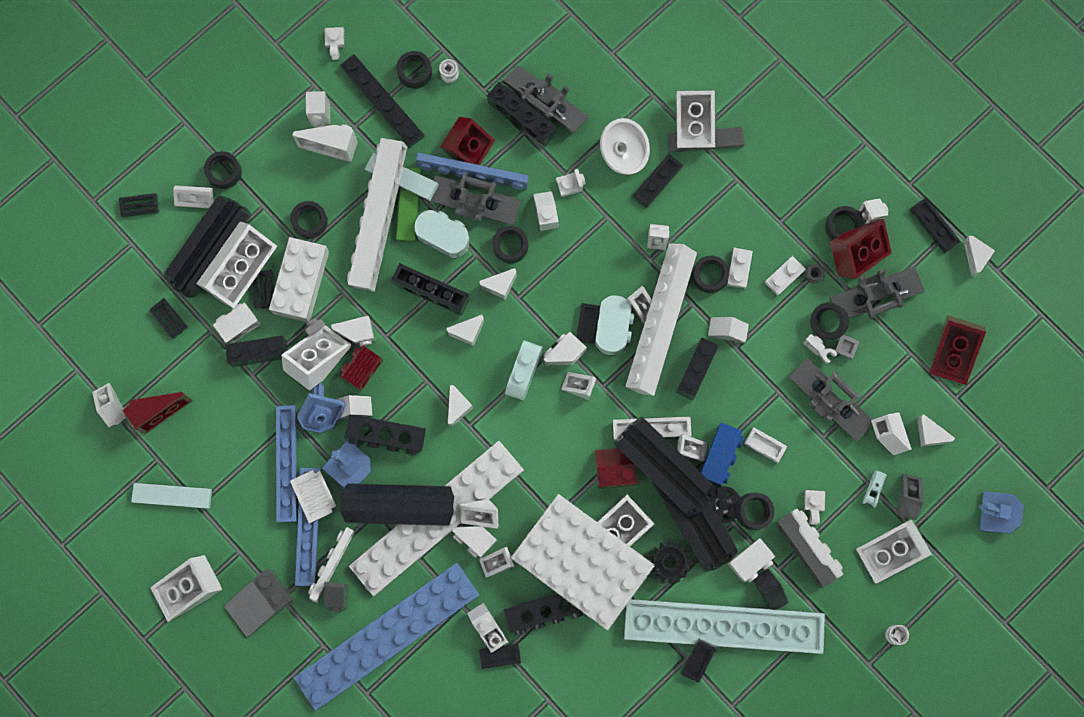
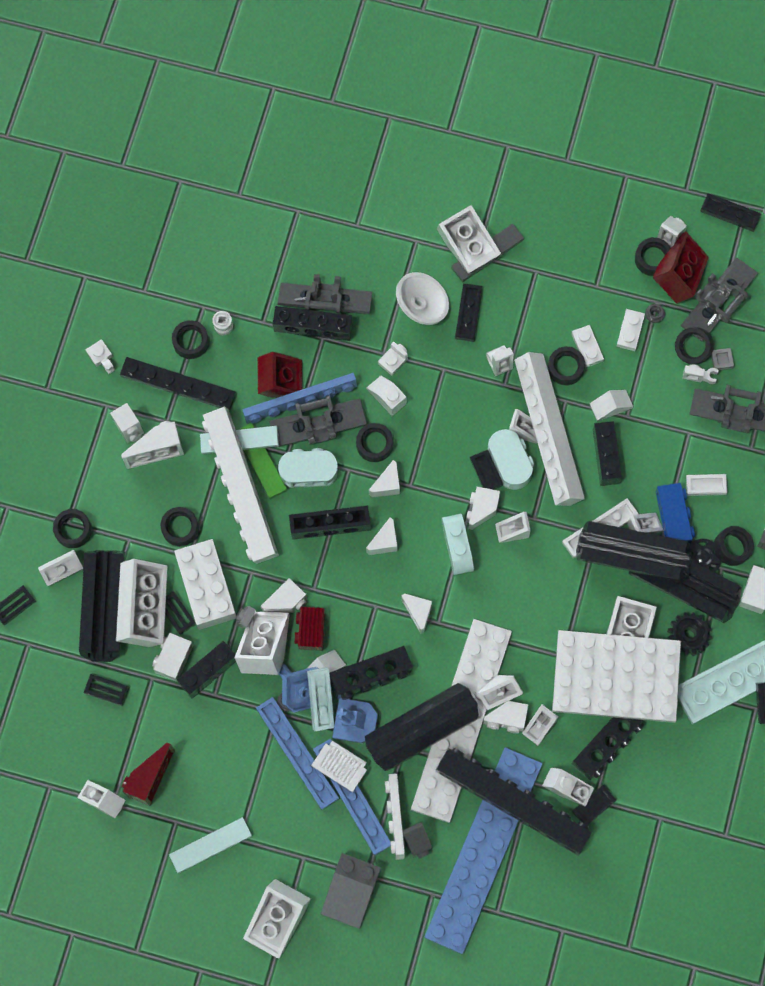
camera: 30 degrees left, 5 degrees down
dark red slope [595,448,638,489] -> none
none -> light aqua plate [307,668,334,731]
none -> black brick [436,748,592,856]

